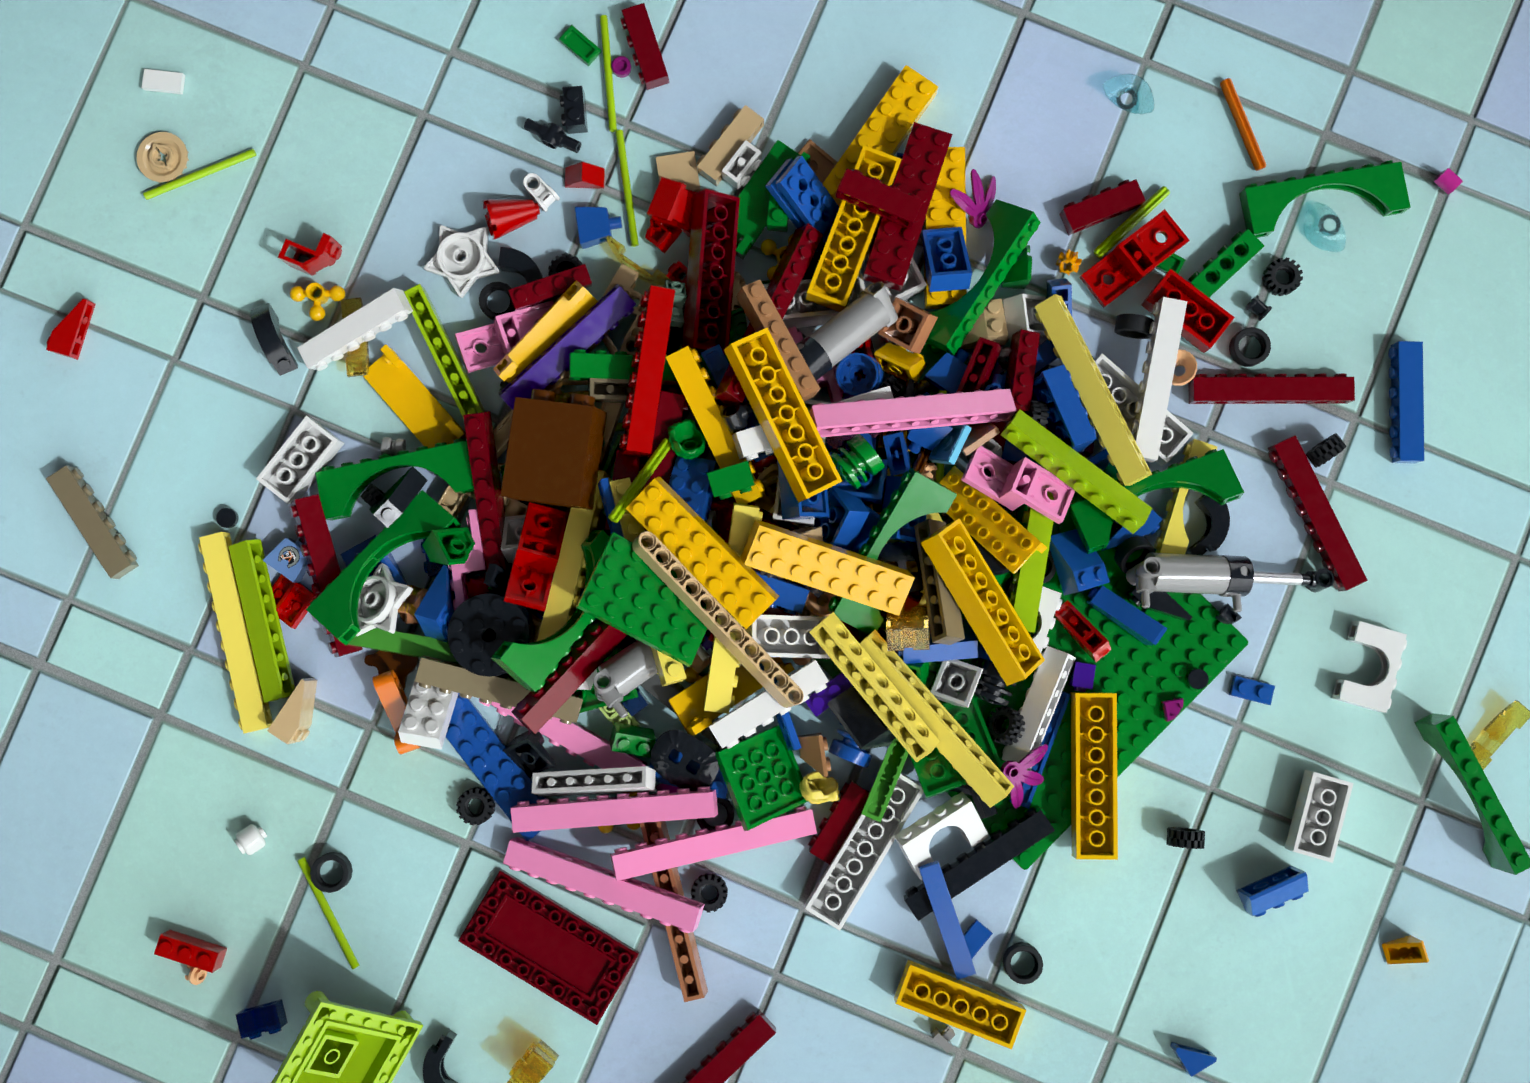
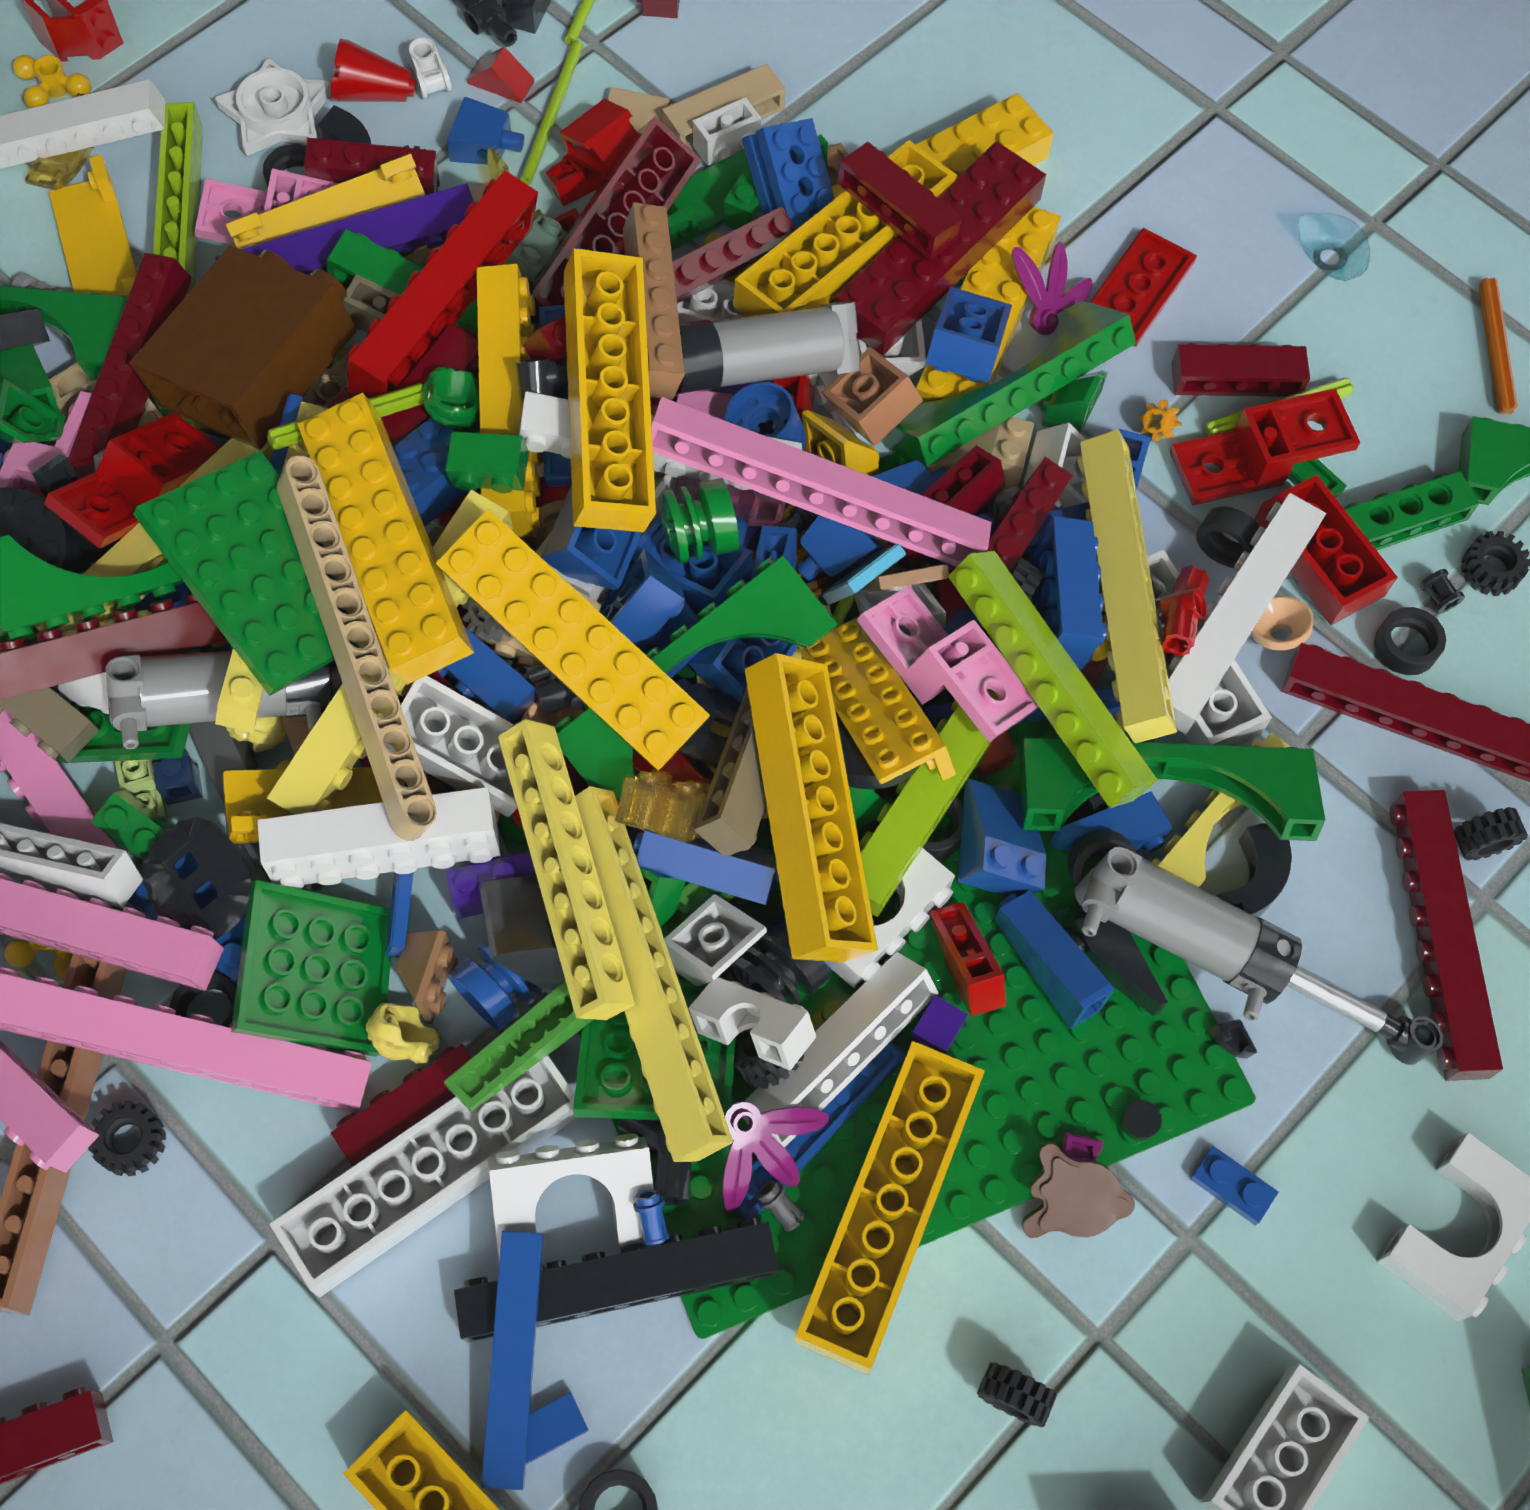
camera: 15 degrees right, 20 degrees down
none -> blue pin [633,1190,669,1245]
none -> white arch [689,977,816,1070]
none -> dark grey pin [757,1180,805,1231]
none -> tile [1021,1141,1135,1238]
none -> red tile [1089,228,1198,347]
none -> red piece [1160,565,1210,657]

